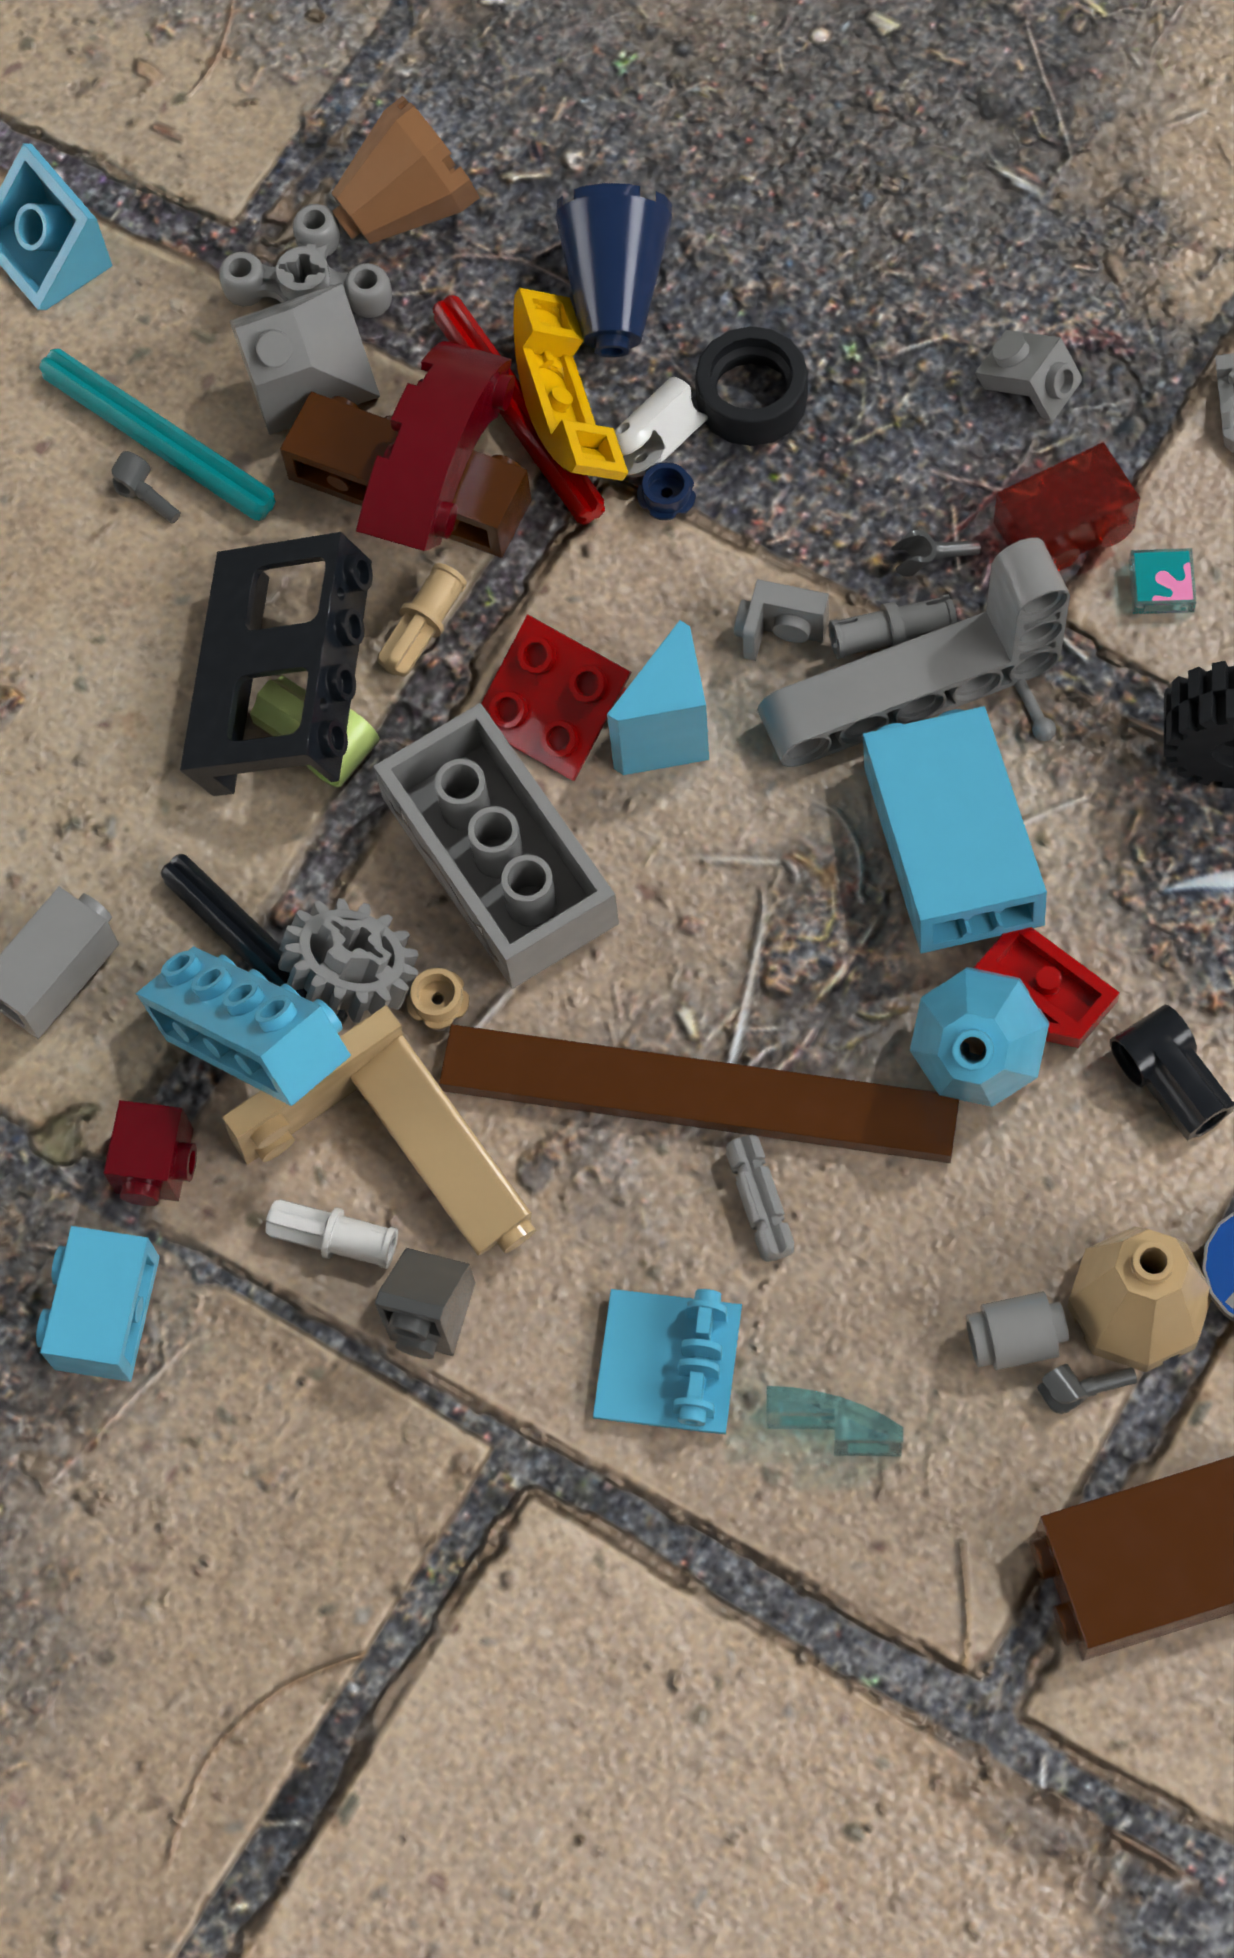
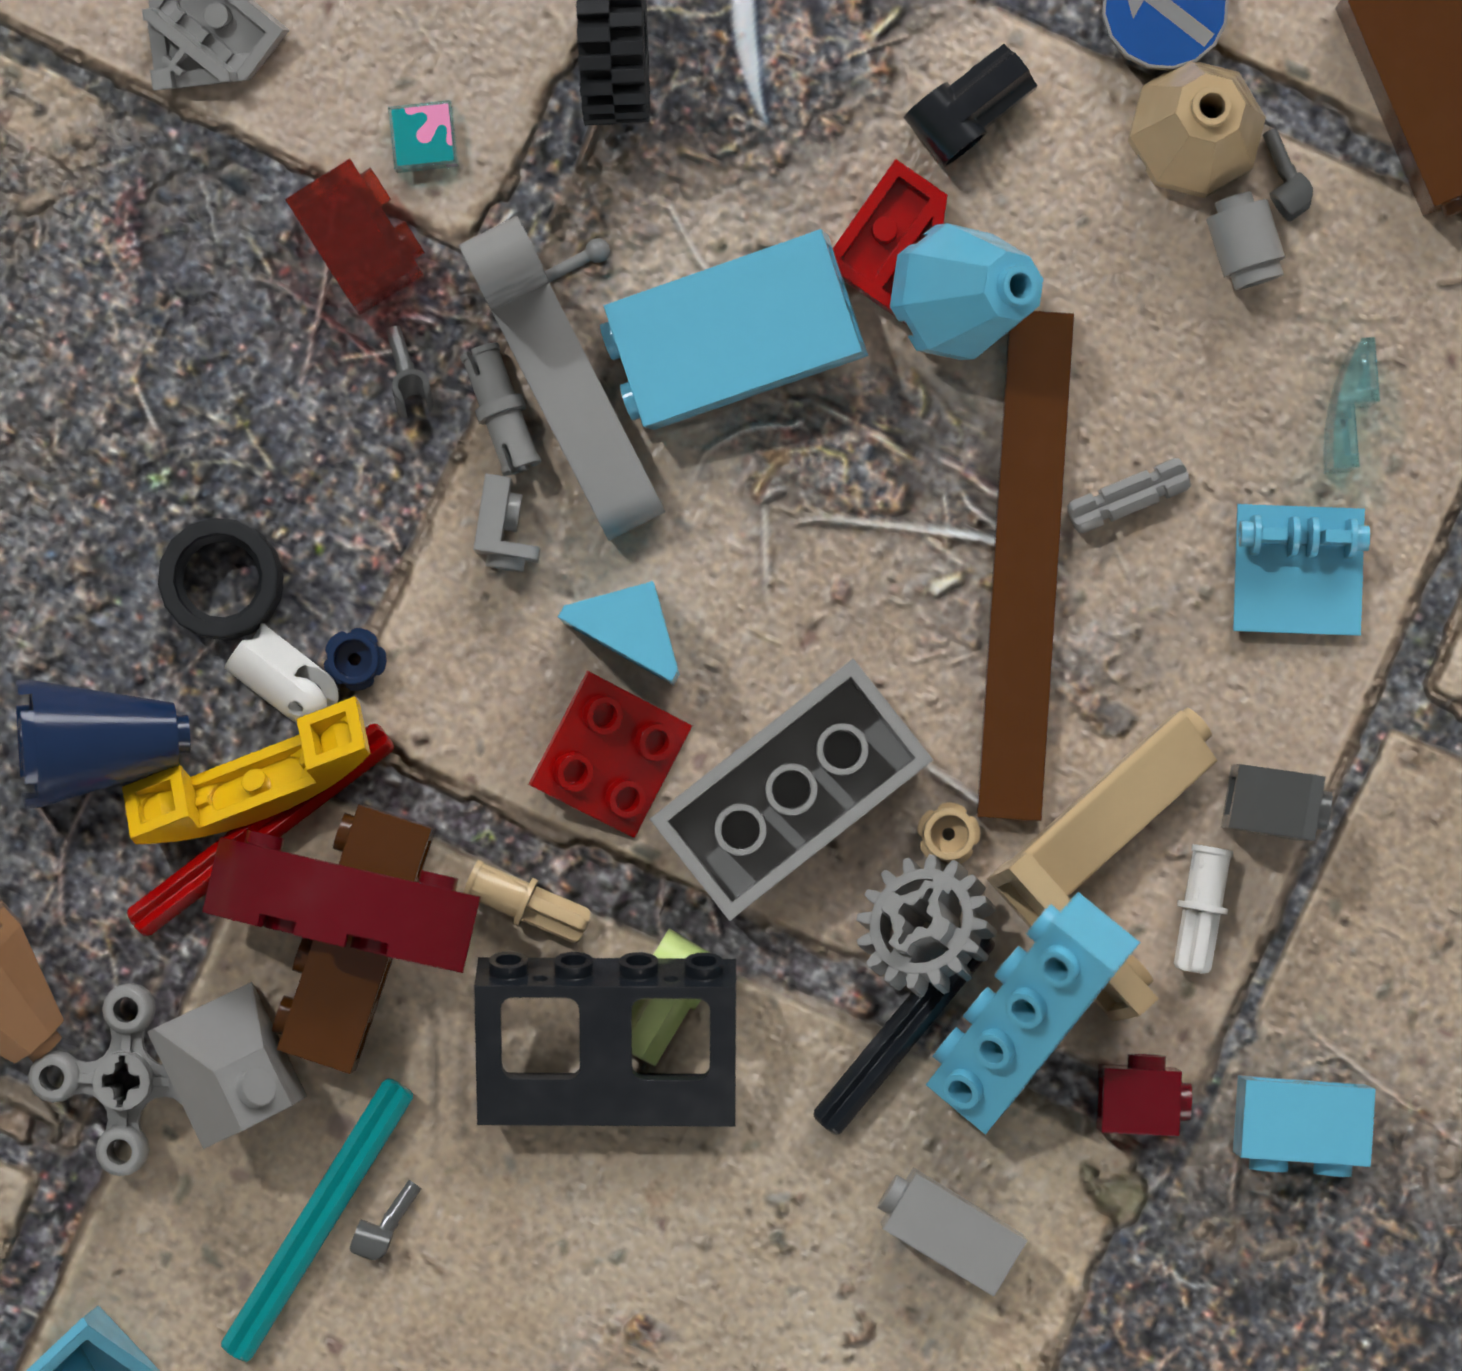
camera: 100 degrees left, 20 degrees up
light grey bracket [975,330,1082,420] -> none

